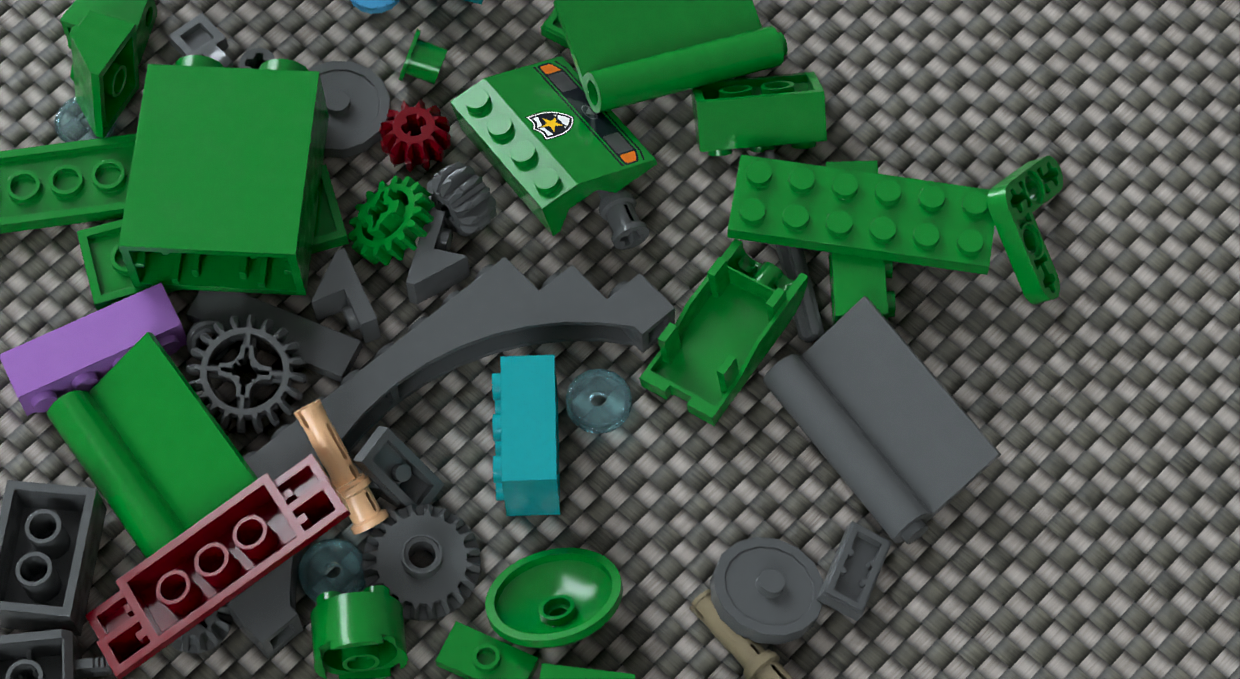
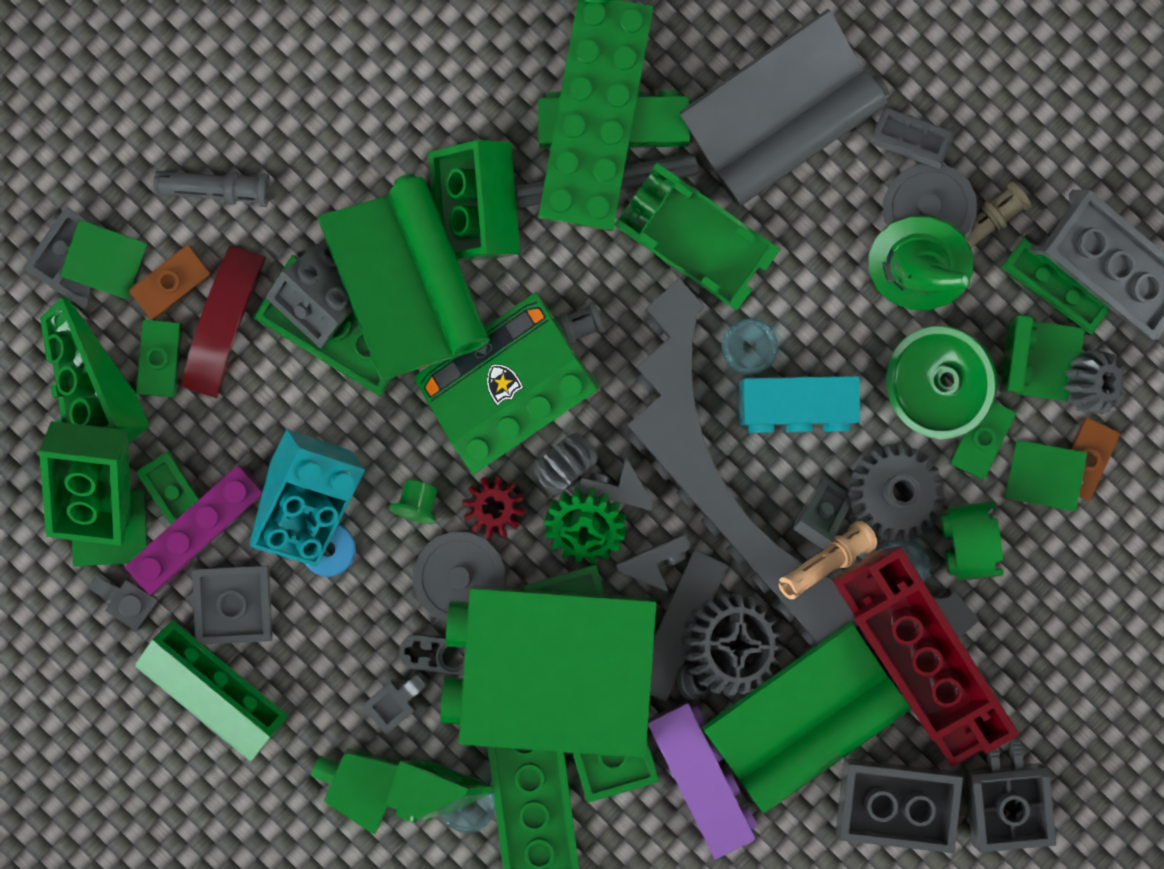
camera: 90 degrees left, 25 degrees up
none -> green piece [869,215,973,310]

